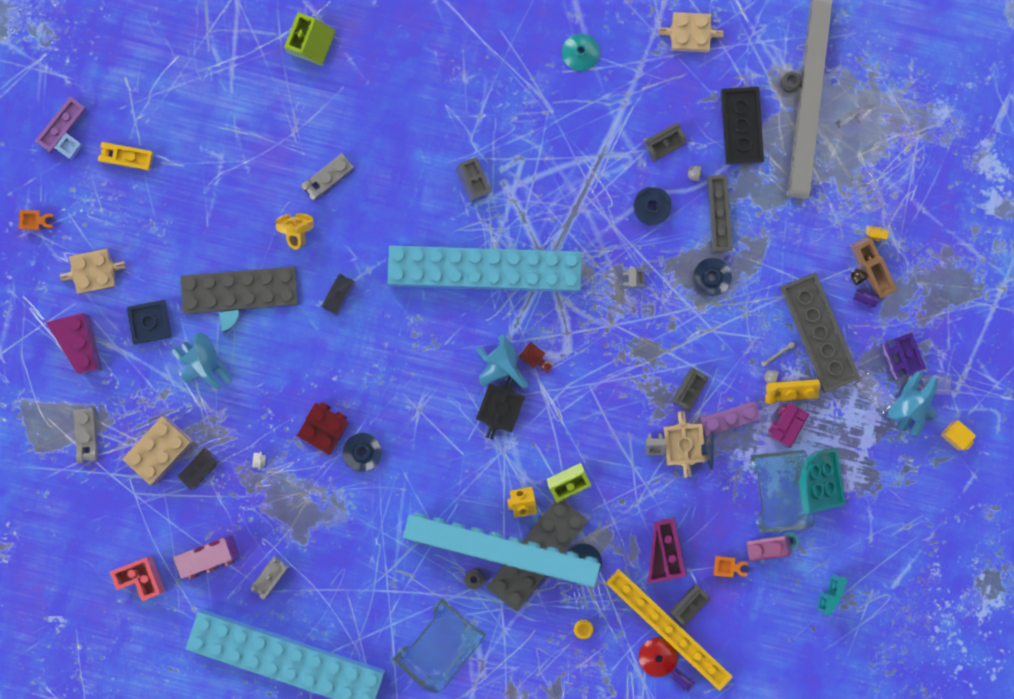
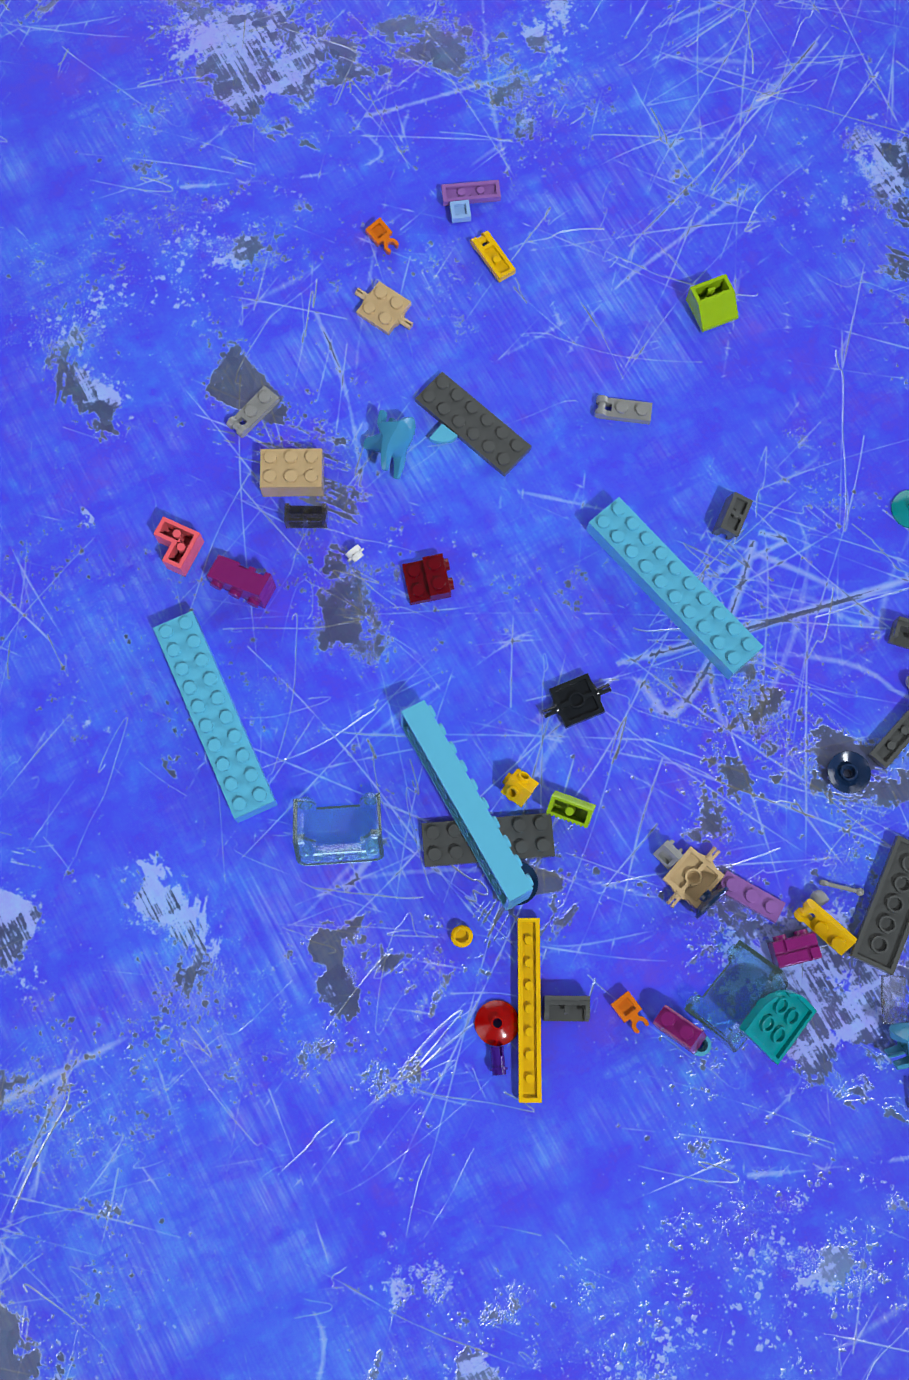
camera: 45 degrees right, 10 degrees down
magenta wedge [45,313,102,375] -> none
dark blue plate [127,300,172,345] -> none
light grey hinge [251,555,290,600] -> none
yellow tile [275,213,314,250] -> none
clear smoke hinge [321,273,356,316] -> none
dark blue dish [343,433,382,472] -> none
dark grey plate [464,570,484,589] -> none
dark azure piece [476,334,529,388] -> none
clear red plate [519,341,552,373] -> none
light grey tile [623,267,645,288] -> none
dark blue plate [633,187,671,226] -> none
magenta wedge [647,517,687,584] -> none
dark grey hinge [671,367,709,412] -> none
teal slope [817,574,847,615] -> none

